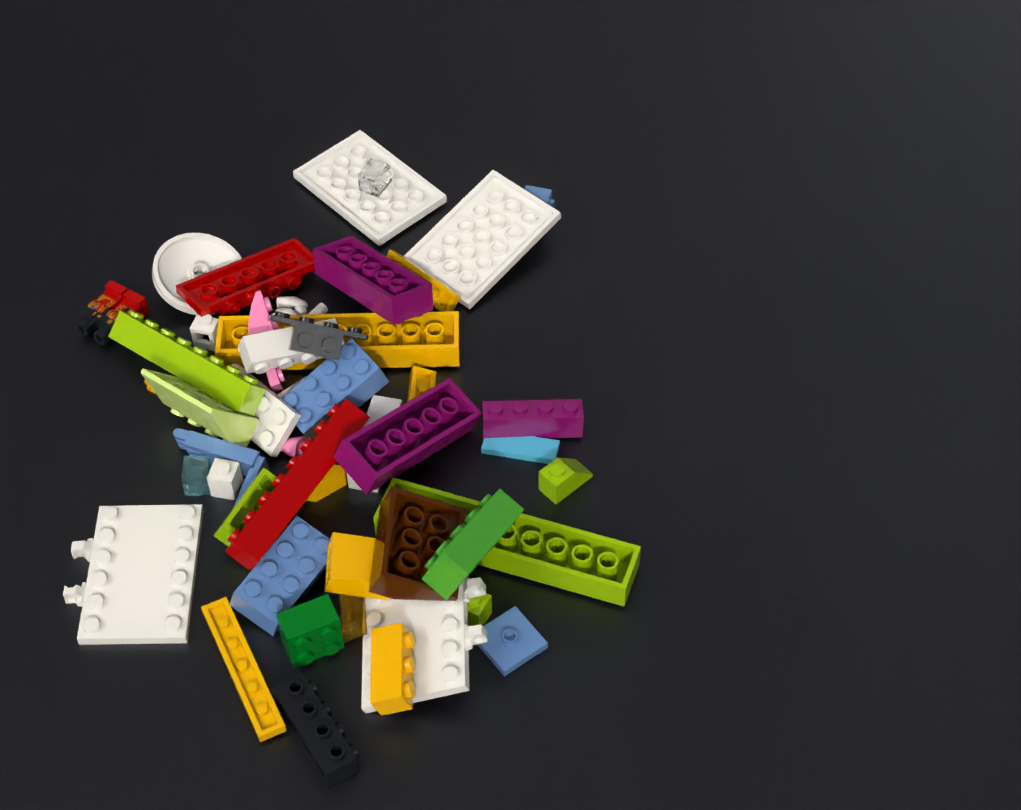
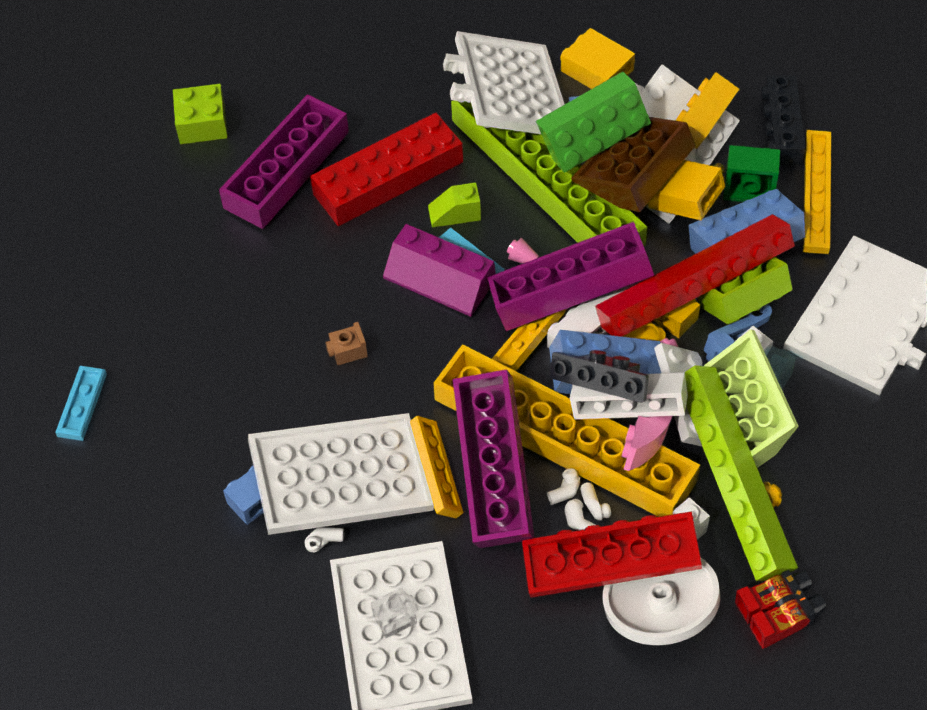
camera: 145 degrees left, 5 degrees up
none -> medium azure tile [56,366,107,441]
none -> lime brick [173,84,228,144]
none -> magenta brick [219,94,349,229]
none -> red brick [310,113,463,226]
none -> medium nougat brick [325,322,368,366]
none -> white hinge [443,31,565,134]
none -> bright pink cone [507,238,539,264]
none -> yellow brick [560,28,635,89]

